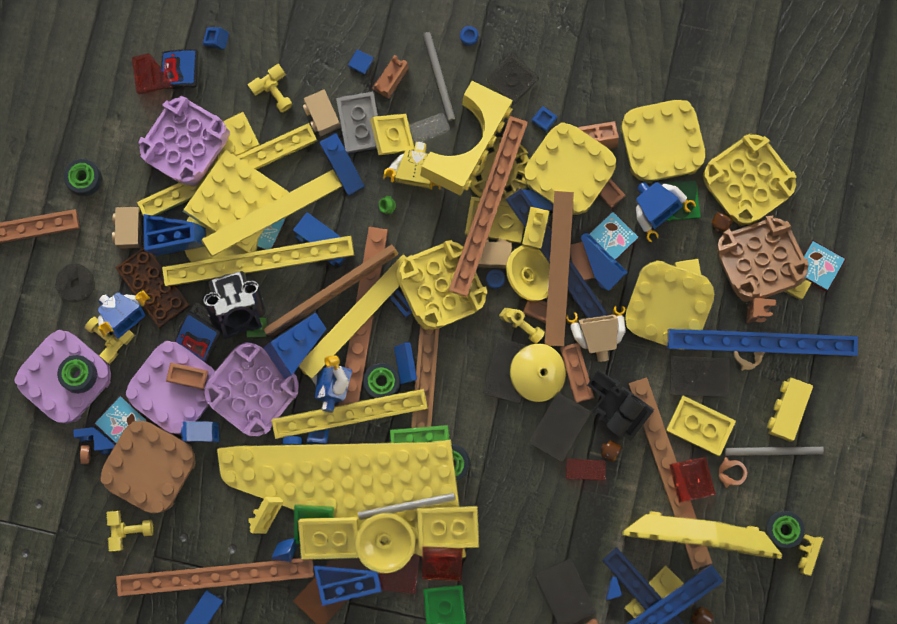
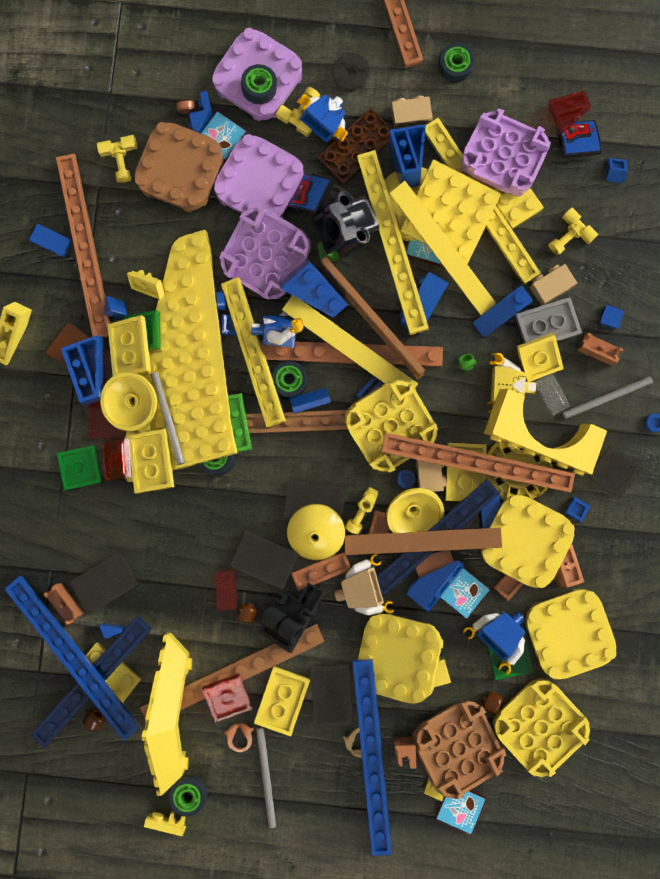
camera: 80 degrees right, 5 degrees up
nougat tile [166,362,209,390] -> none
slope [181,421,219,443] -> none
light yellow plate [522,207,549,249] -> none
light yellow brick [767,378,813,442] -> none

